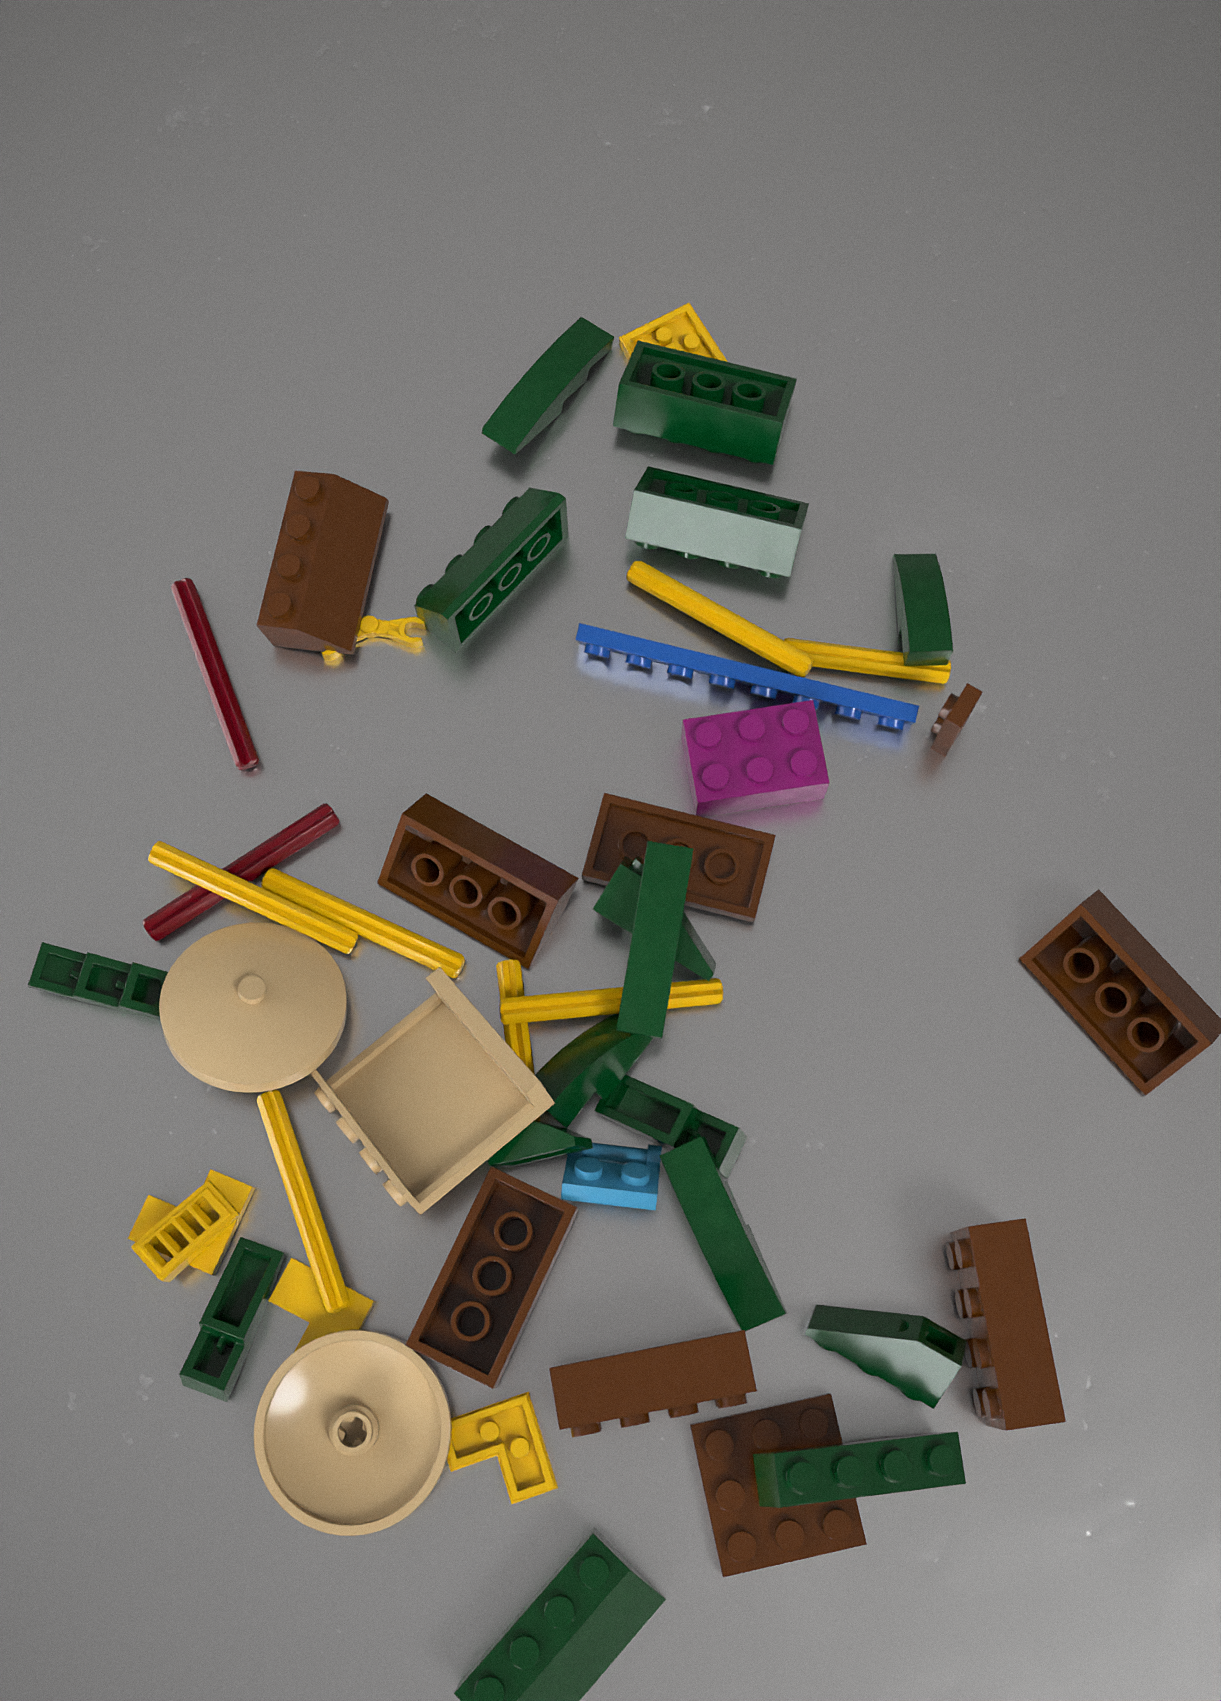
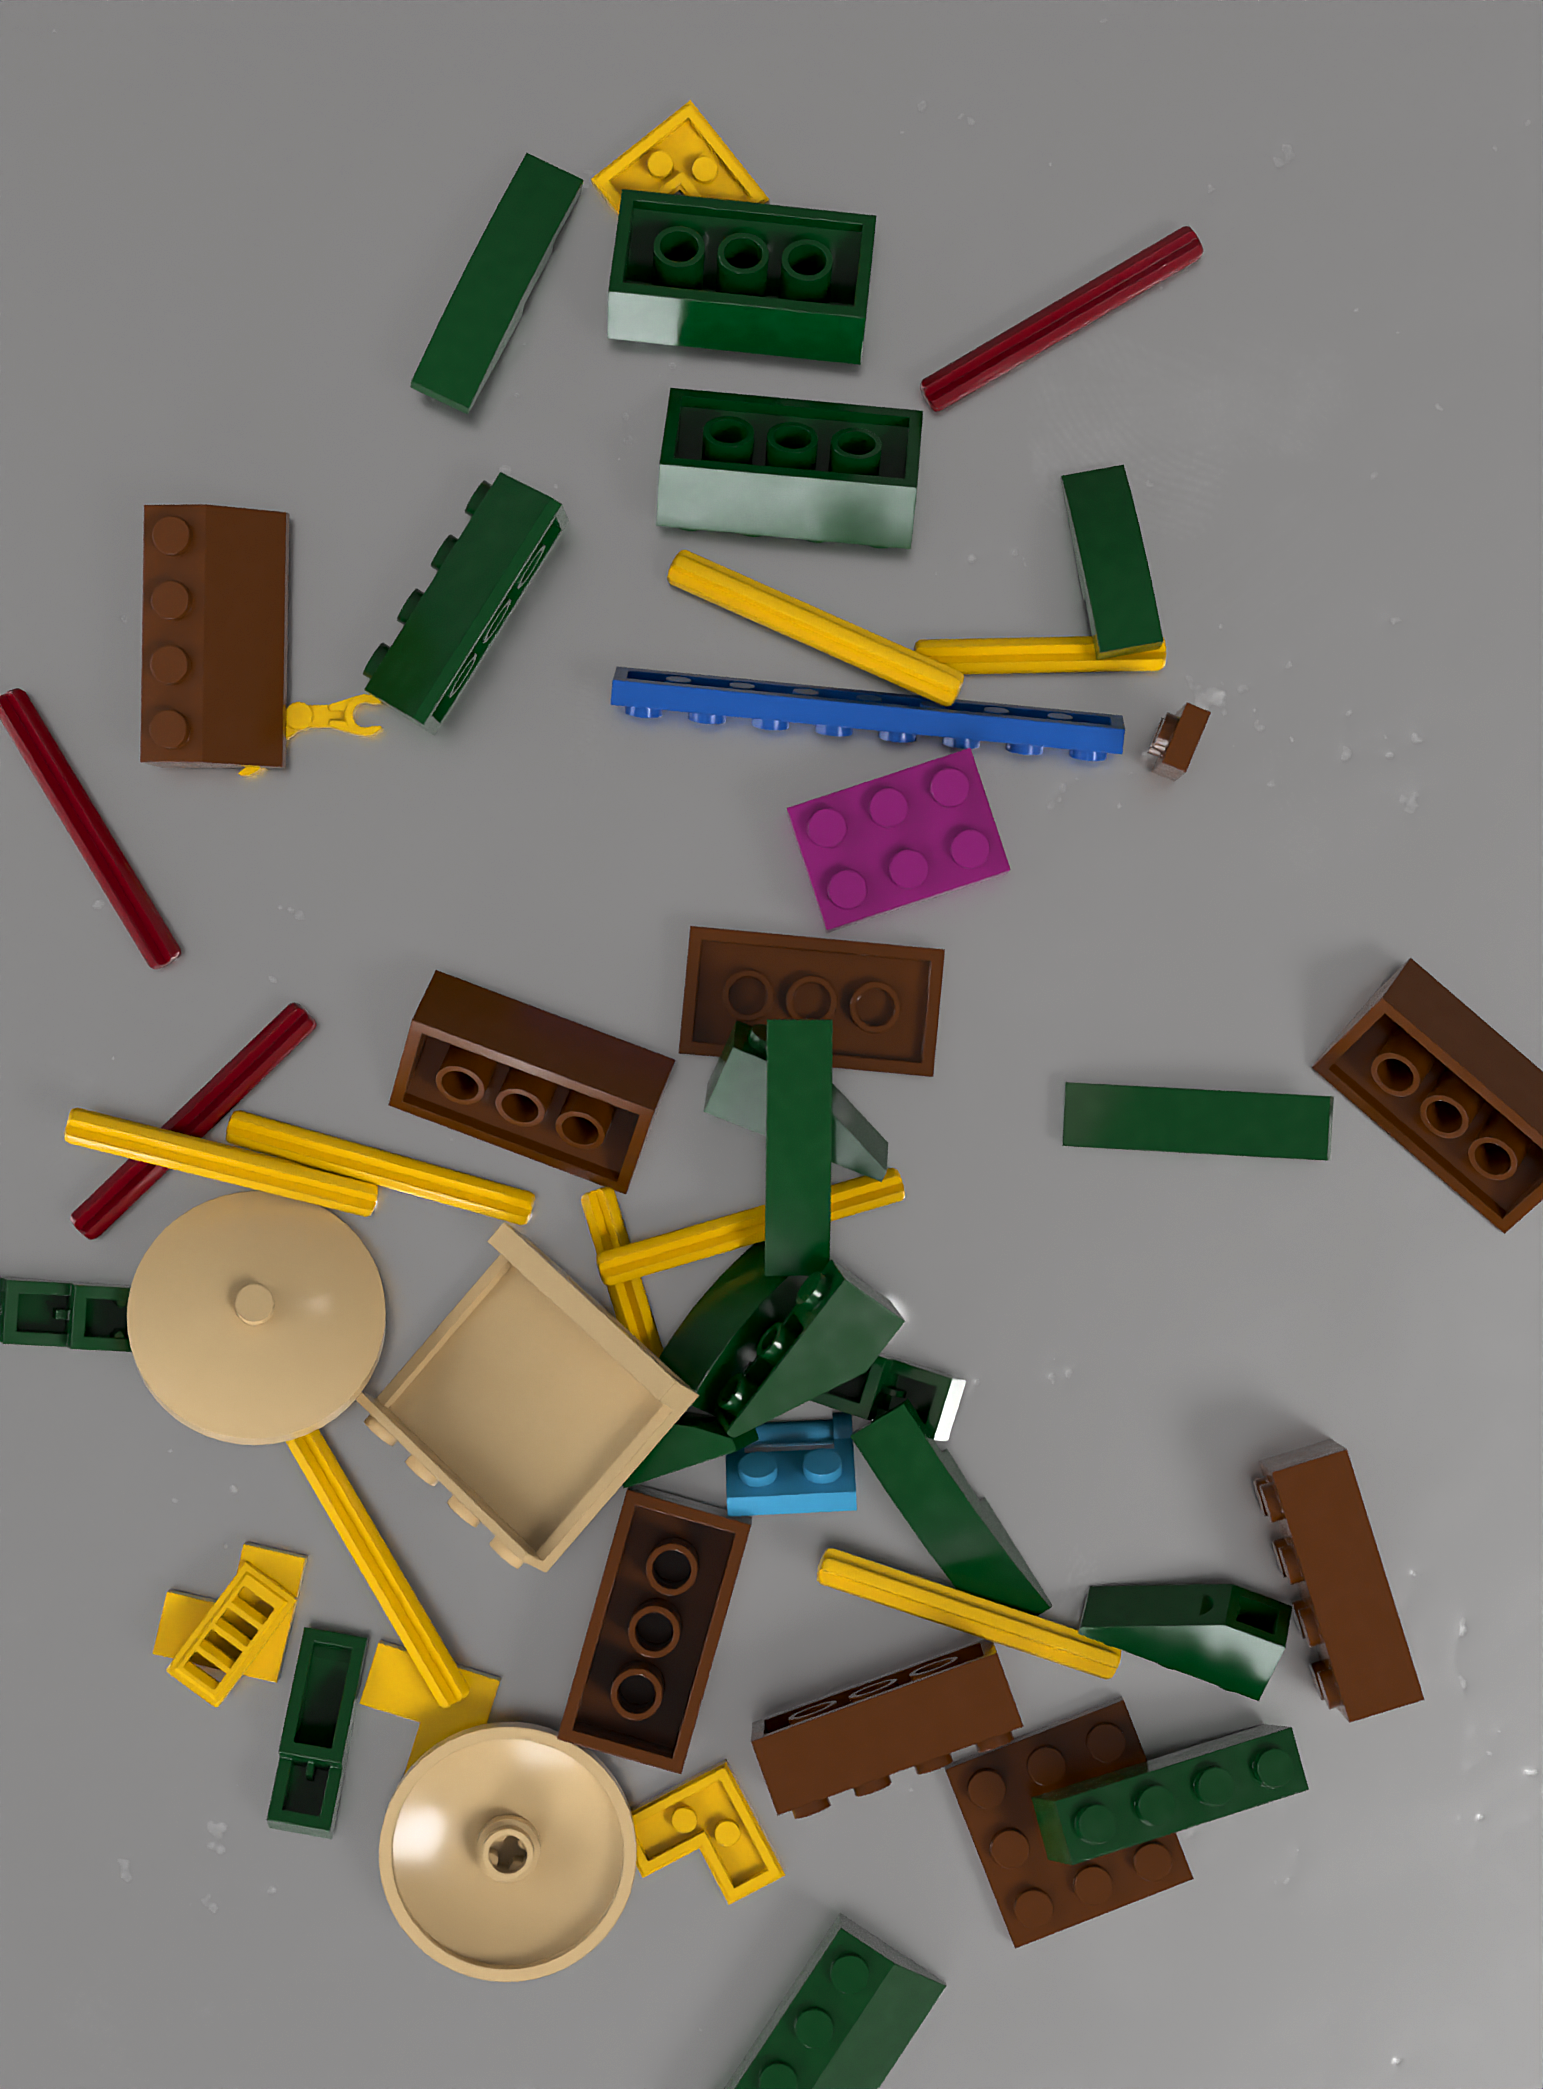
camera: 10 degrees left, 15 degrees up
none -> dark green slope [714,1259,905,1438]
none -> yellow axle [817,1547,1121,1680]
none -> dark red axle [920,226,1204,412]
none -> dark green slope [1062,1082,1334,1161]

